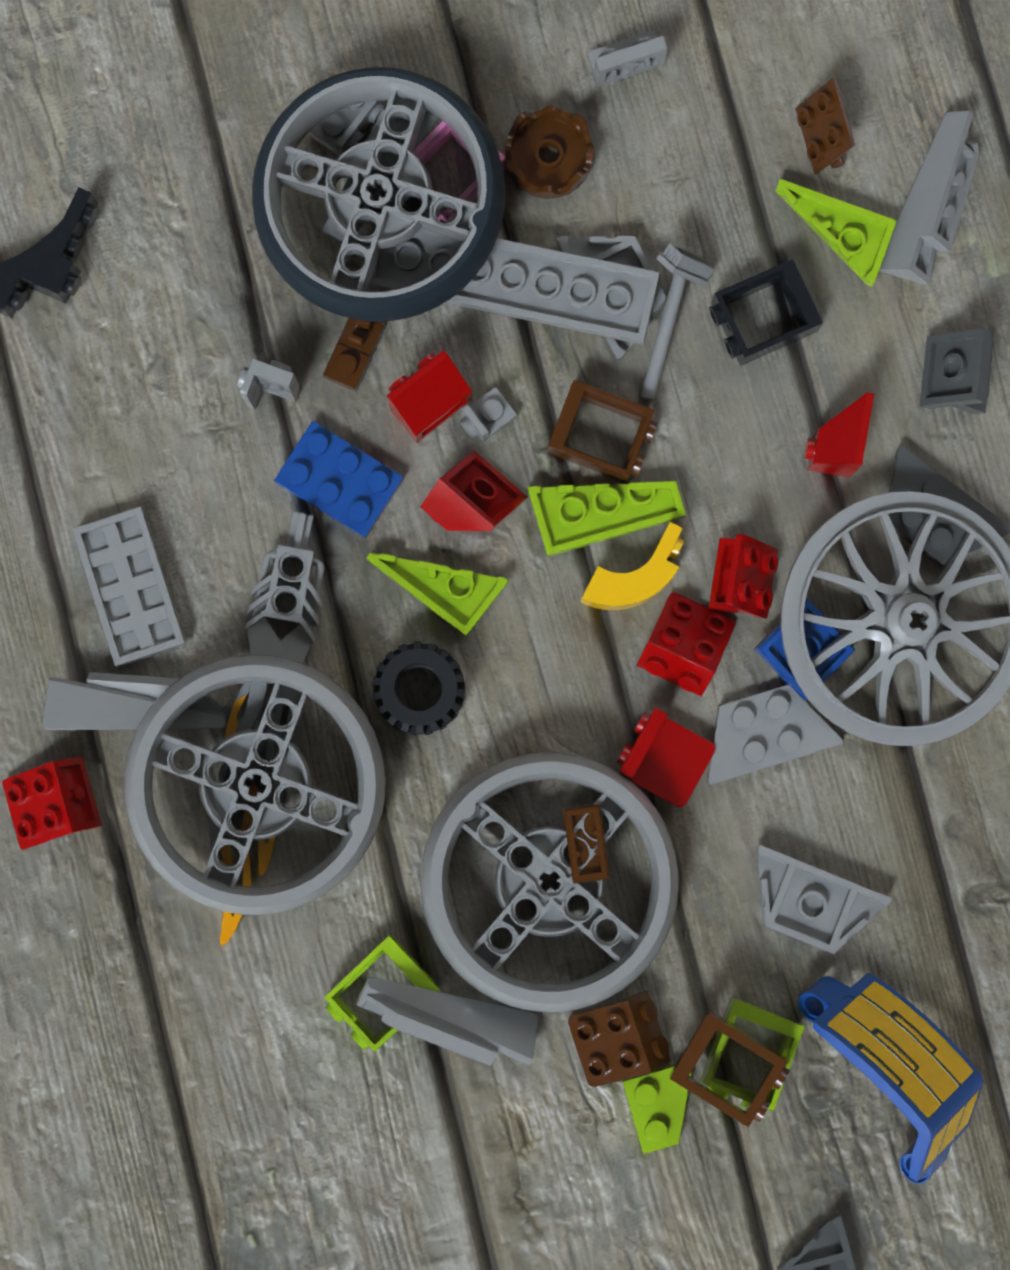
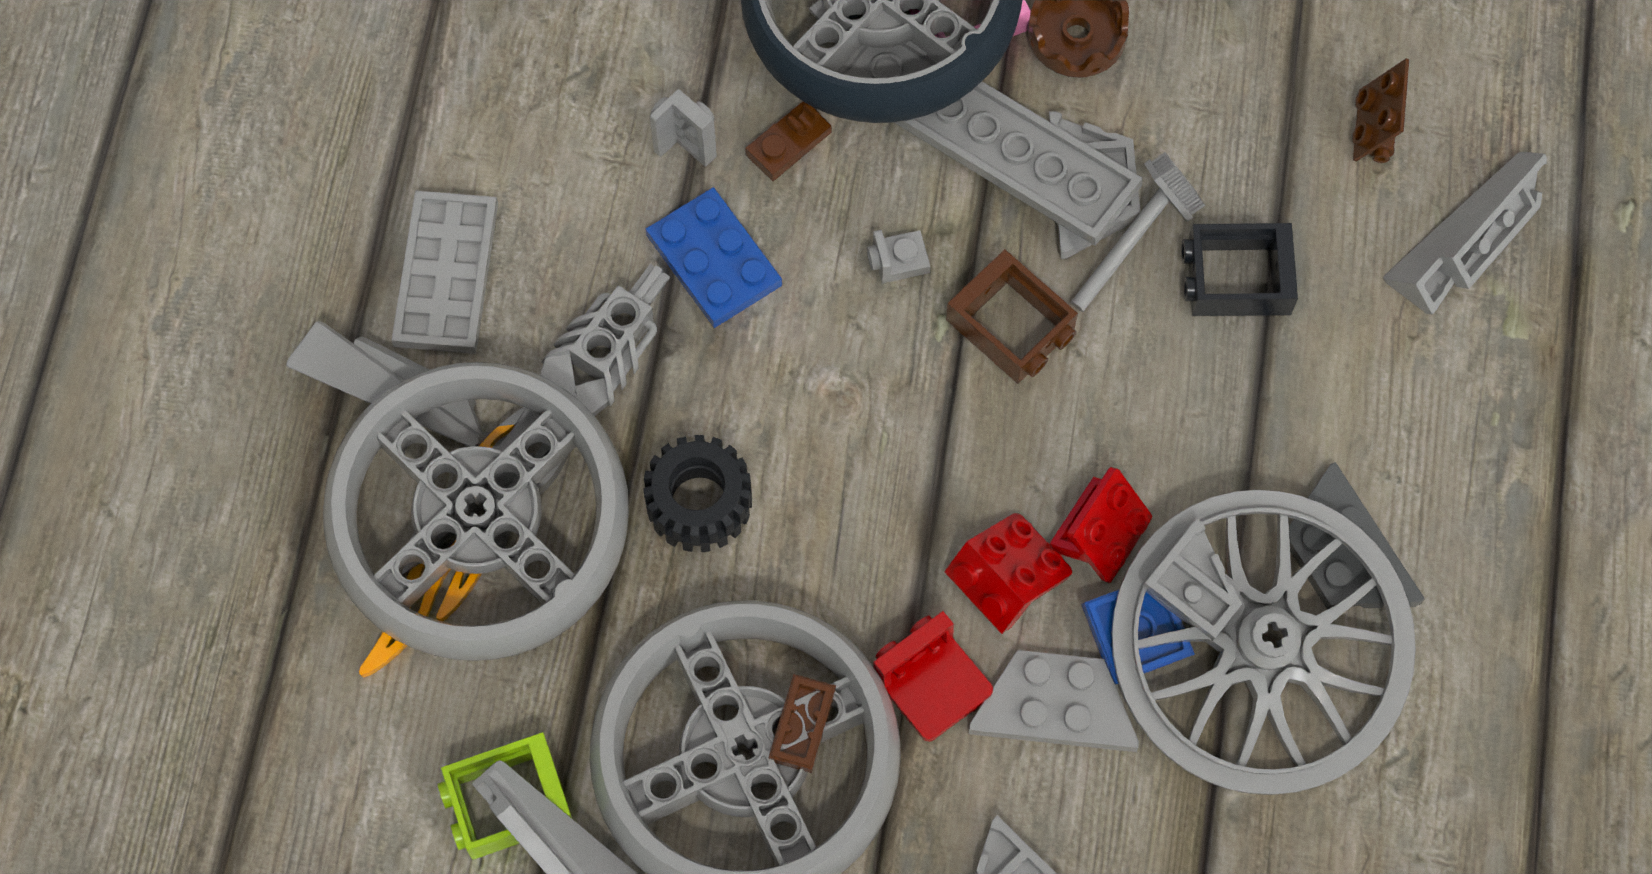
camera: 25 degrees right, 15 degrees down
red bracket [2,756,102,850] -> none
lime wing [366,553,509,637] -> none
red slope [387,350,473,443] -> none
red slope [420,450,528,531] -> none
lime wing [527,481,686,557] -> none
yellow arch [580,522,685,610] -> none
lime wing [775,179,897,287] -> none
red slope [804,392,874,478] -> none
dark grey bracket [920,328,993,414] -> none
none -> light grey wing [1143,518,1242,640]

